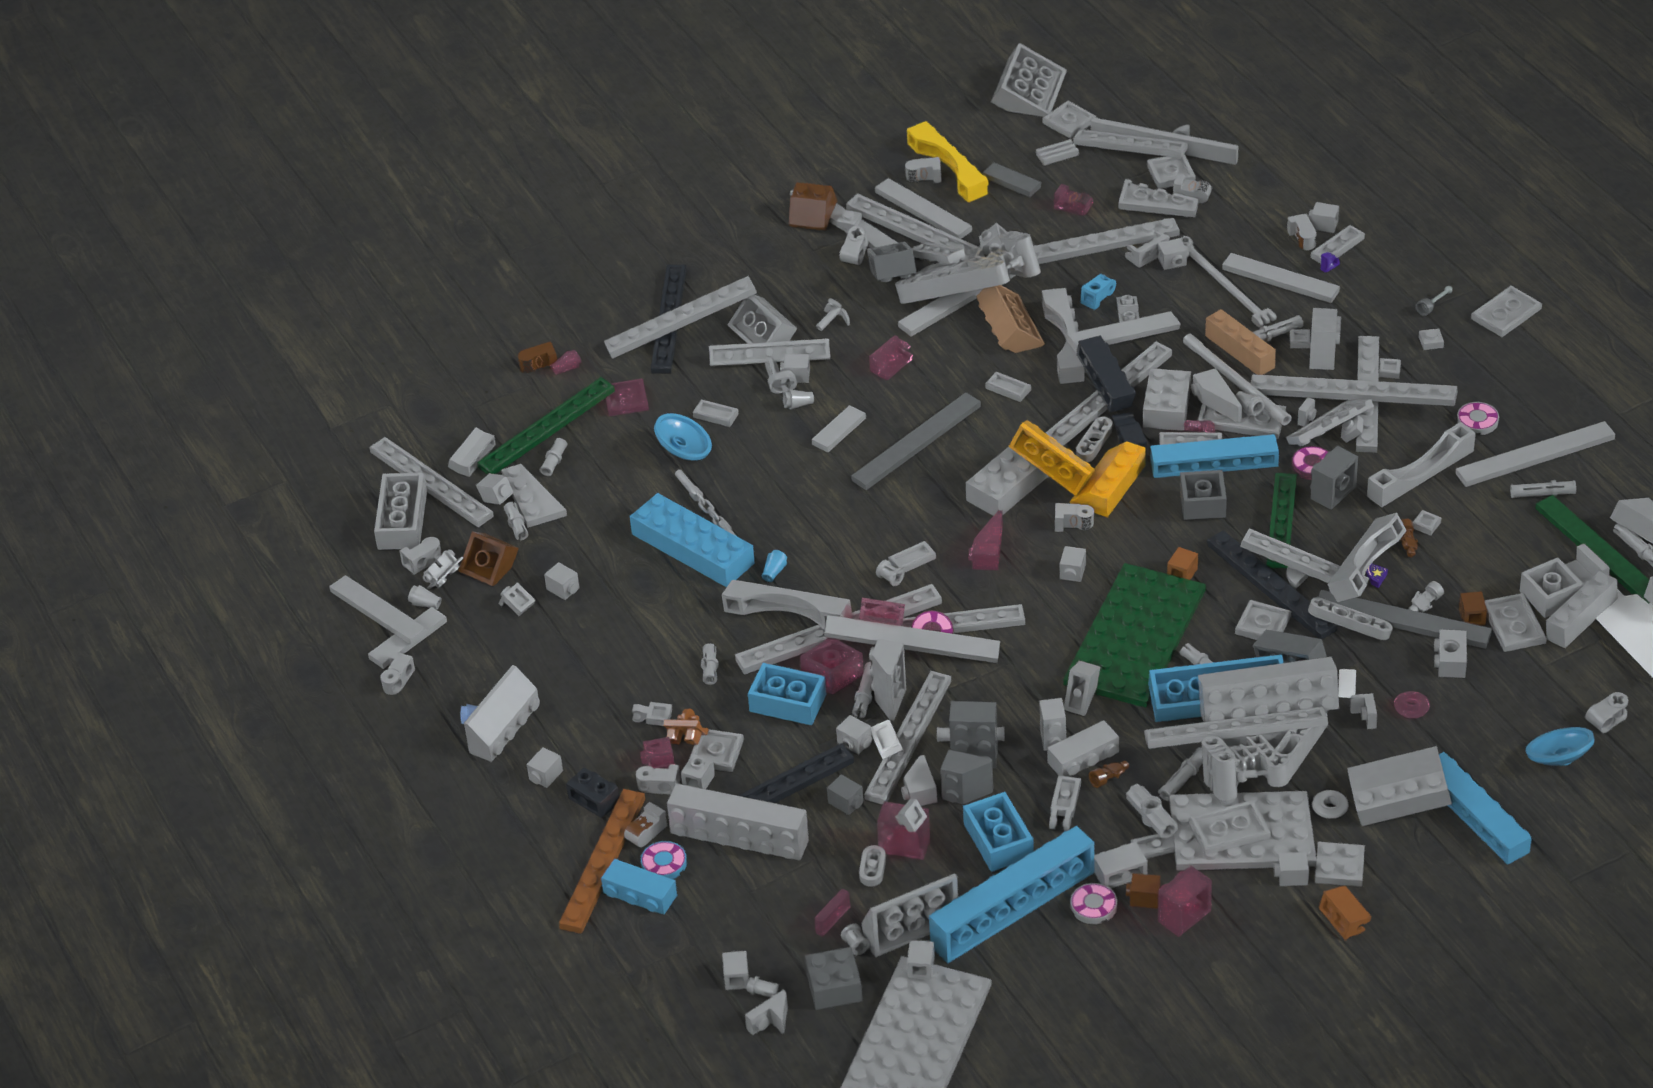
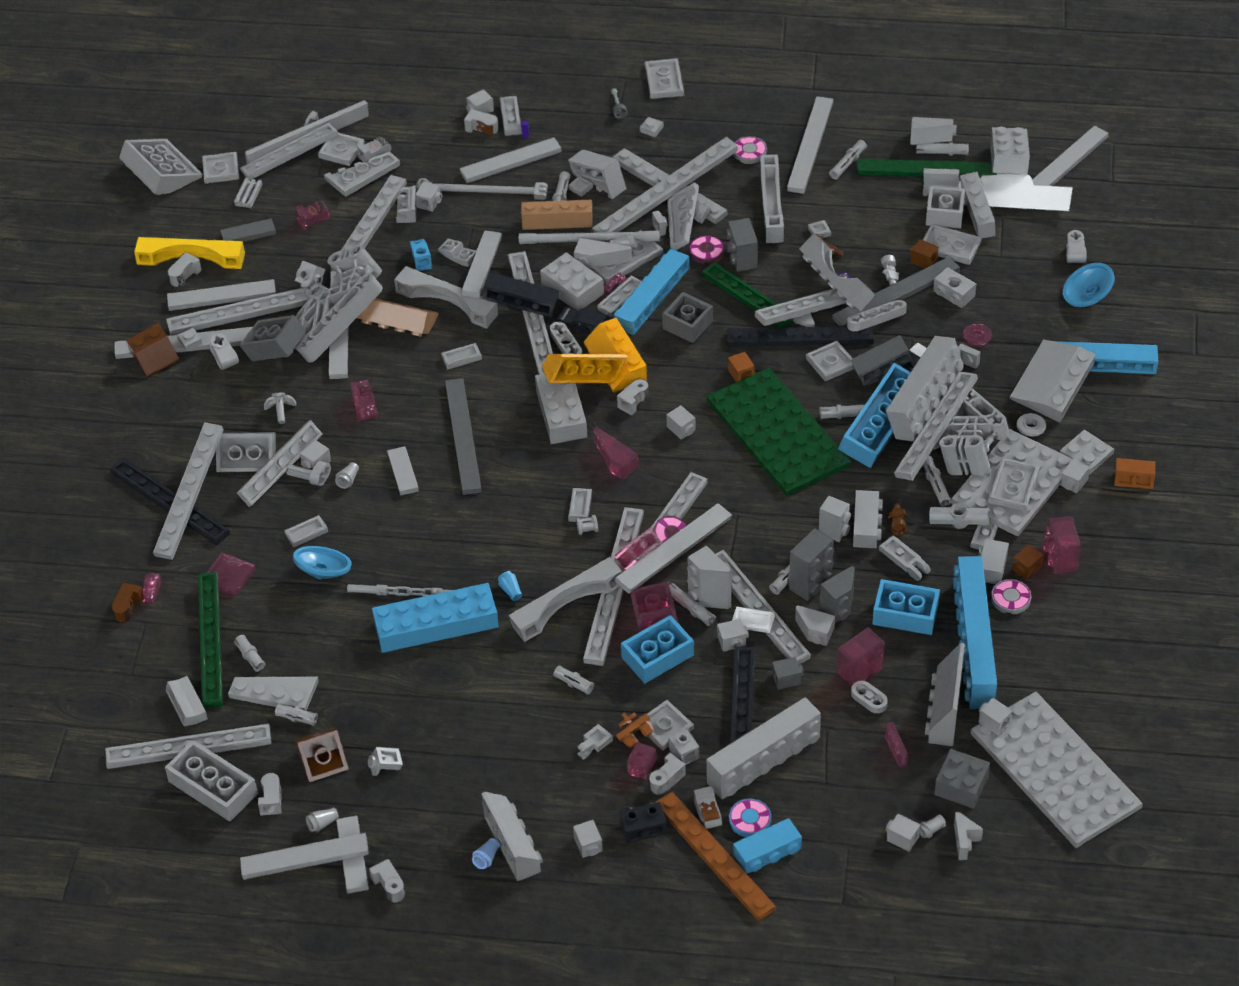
camera: 55 degrees left, 5 degrees up
light grey hinge [423,550,463,589] -> none
light grey brick [476,473,514,505] -> none
light grey brick [544,562,579,600] -> none
light grey bush [841,924,870,955] -> none
light grey tile [895,799,927,832] -> none
light grey plate [911,242,966,265] -> none
light grey slope [1064,661,1100,716] -> none
light grey tile [1379,358,1401,379] -> none

